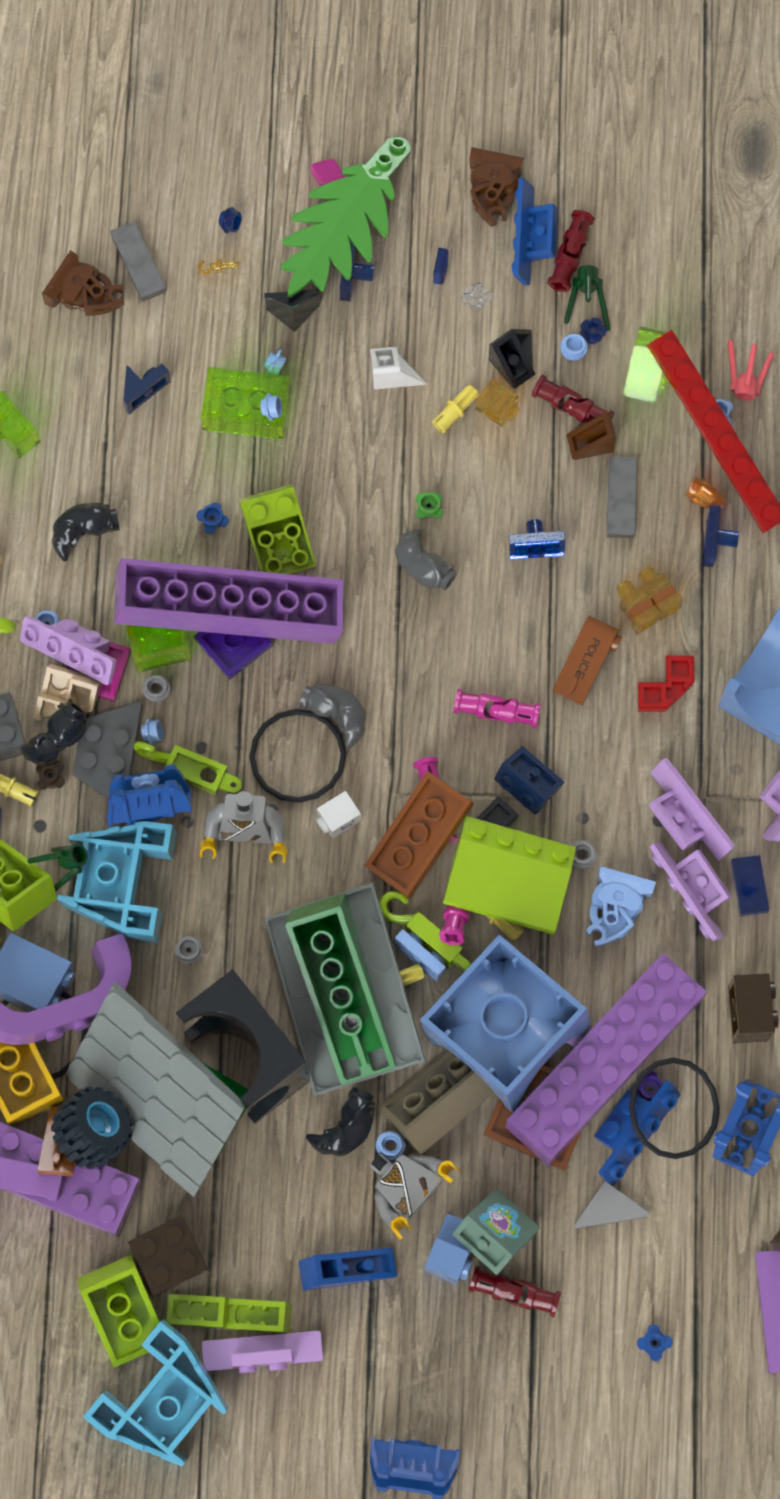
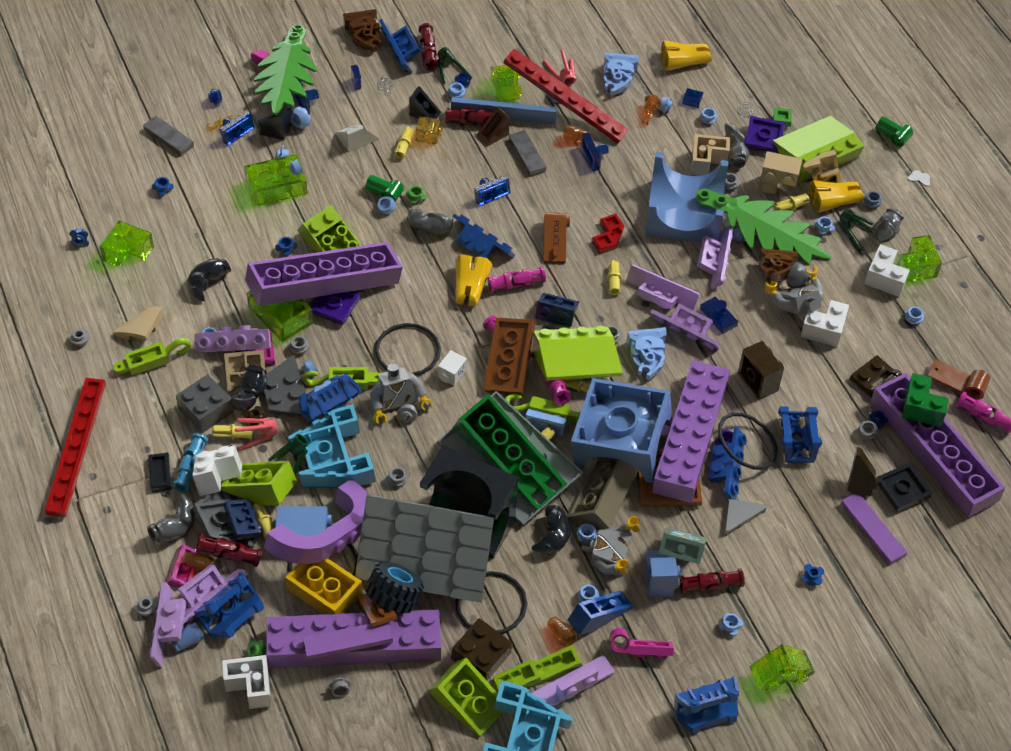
camera: 30 degrees left, 20 degrees down
reddish brown piece [42,250,125,316] -> none
dark blue slope [123,363,171,414] -> none
dark grey animal [299,683,366,749] -> none
clear yellow hips [616,566,683,635] -> none
none -> blue plate [152,177,174,195]
none -> clear blue tile [219,111,255,145]
none -> coral plant [234,418,277,451]
none -> light blue plate [291,107,311,129]
none -> green piece [365,175,404,202]
none -> light blue plate [377,196,396,215]
none -> light grey plate [397,404,417,423]
none -> medium blue tile [451,97,557,124]
none -> blue bracket [452,214,515,258]
none -> yellow piece [455,255,492,307]
none -> black piece [455,571,528,634]
none -> clear orange cone [547,616,577,647]
none -> light blue plate [578,584,599,602]
none -> light yellow axle [607,260,622,295]
none -> dark pink plate [609,628,674,658]
none -> light blue plate [718,613,743,636]
none -> clear neon green brick [749,644,815,692]

